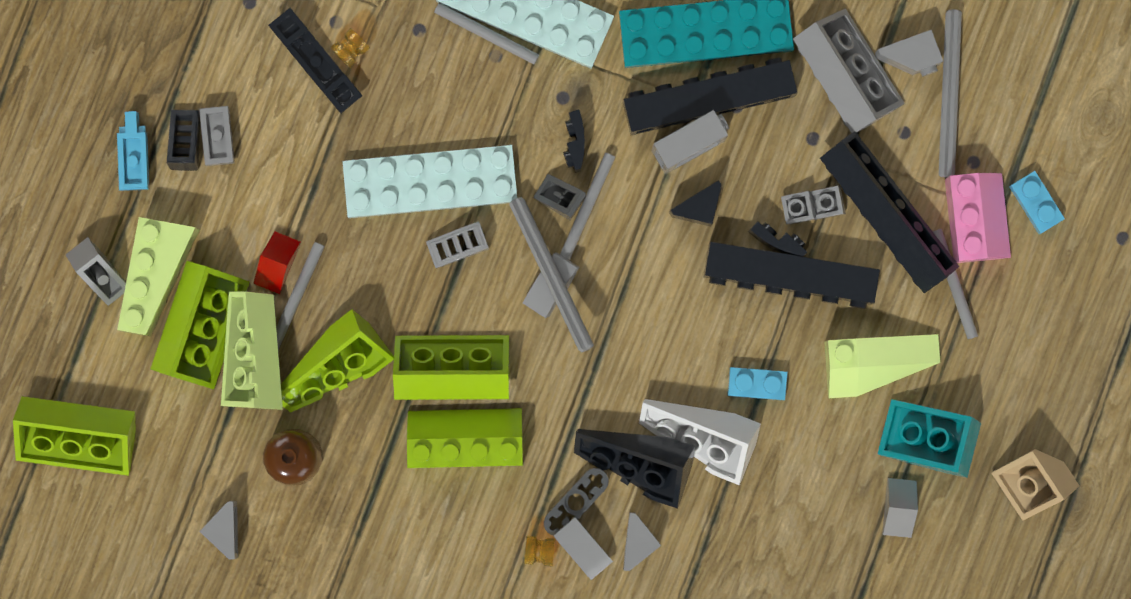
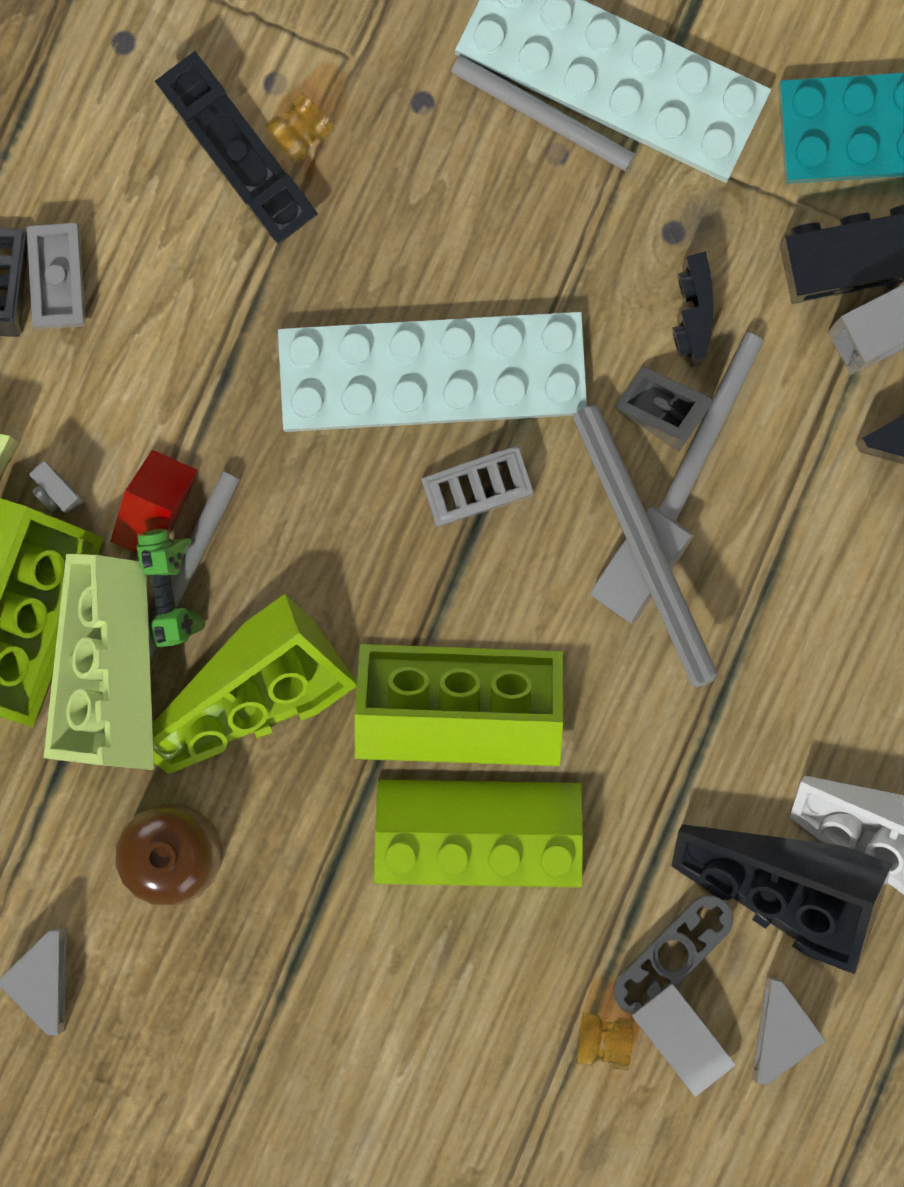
camera: 10 degrees right, 0 degrees up
none -> light grey plate [29,461,85,516]
none -> bright green piece [136,529,205,647]

